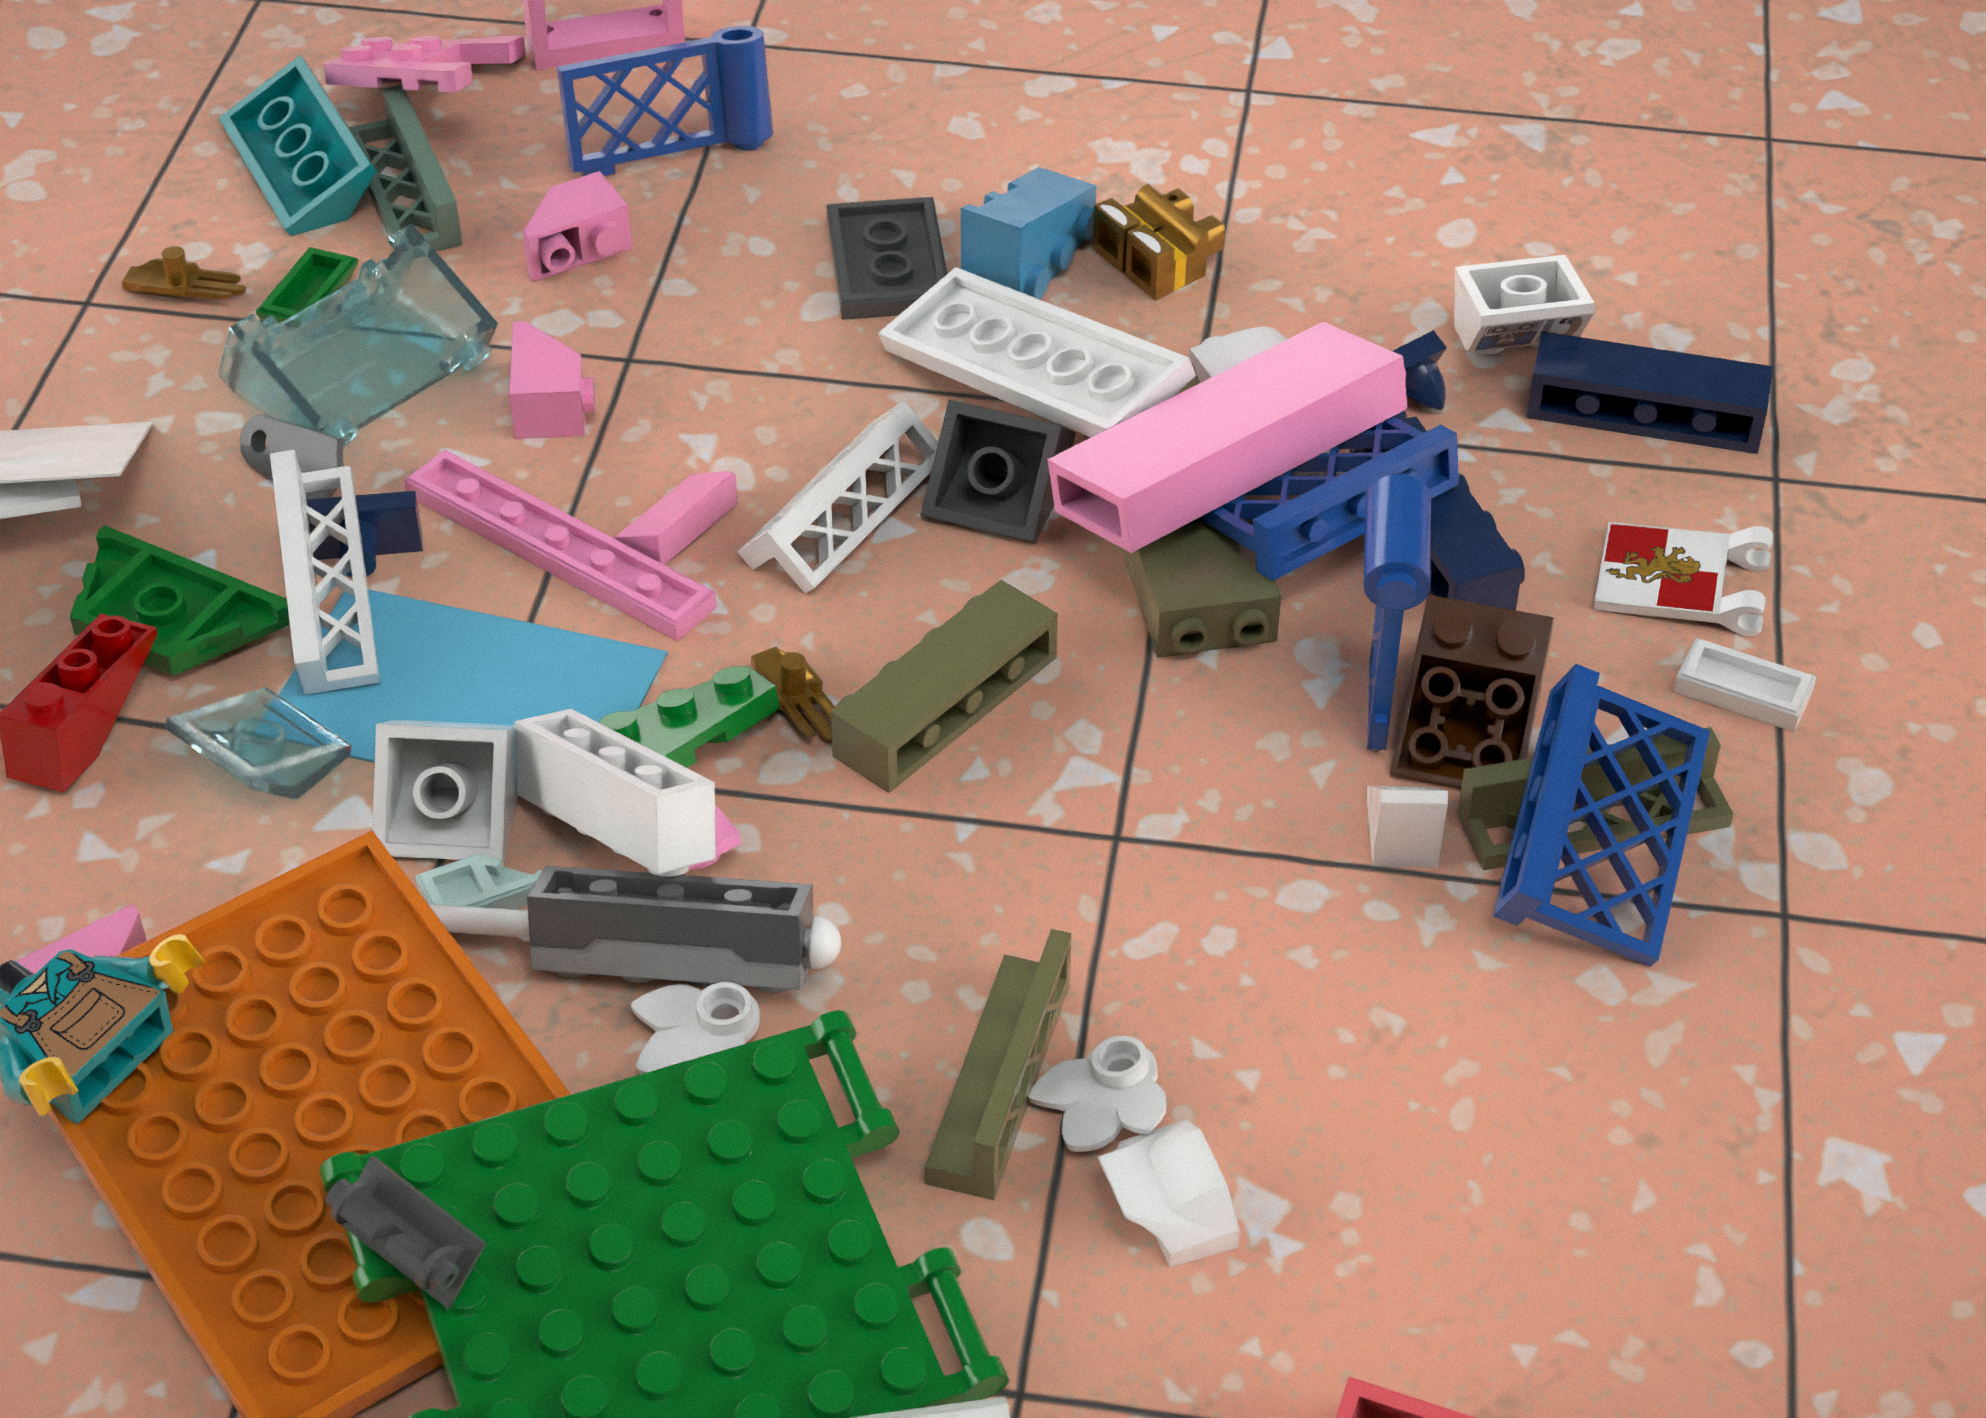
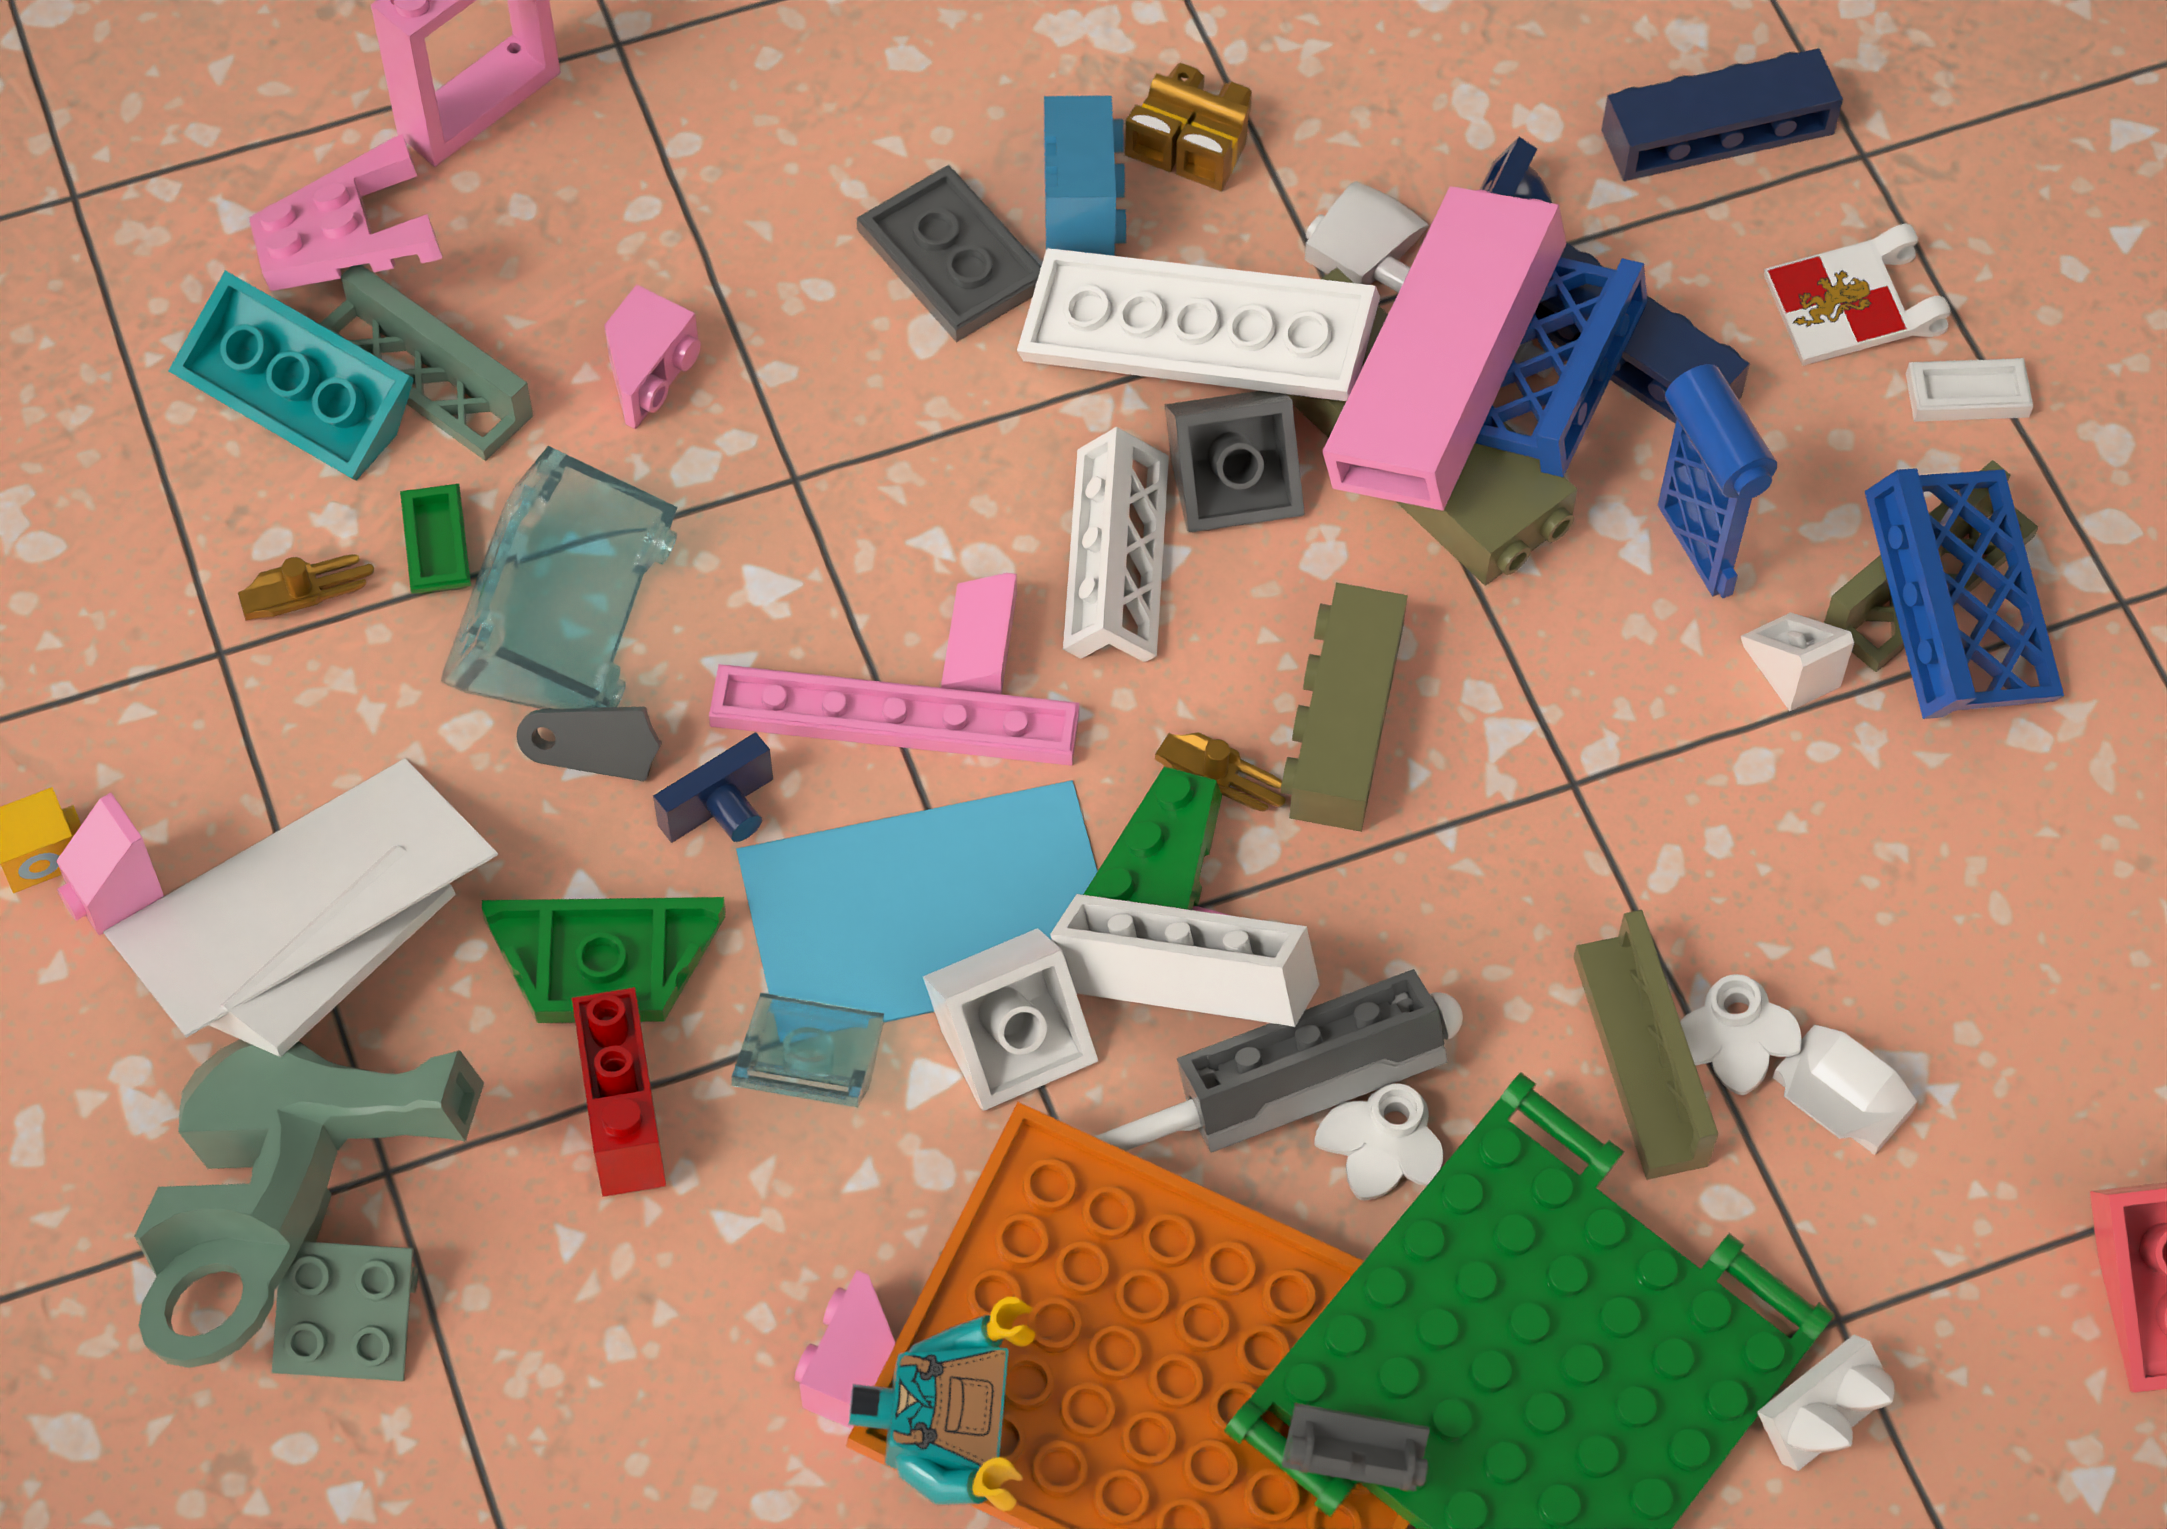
camera: 30 degrees left, 15 degrees up
white fence [270,450,380,695] -> none
light aqua tile [415,854,542,910] -> none
bright pink slope [509,321,596,439] -> none
blue piece [557,26,773,177] -> none
reddish brown slope [1390,595,1554,789] -> none
white slope [1454,255,1595,355] -> none

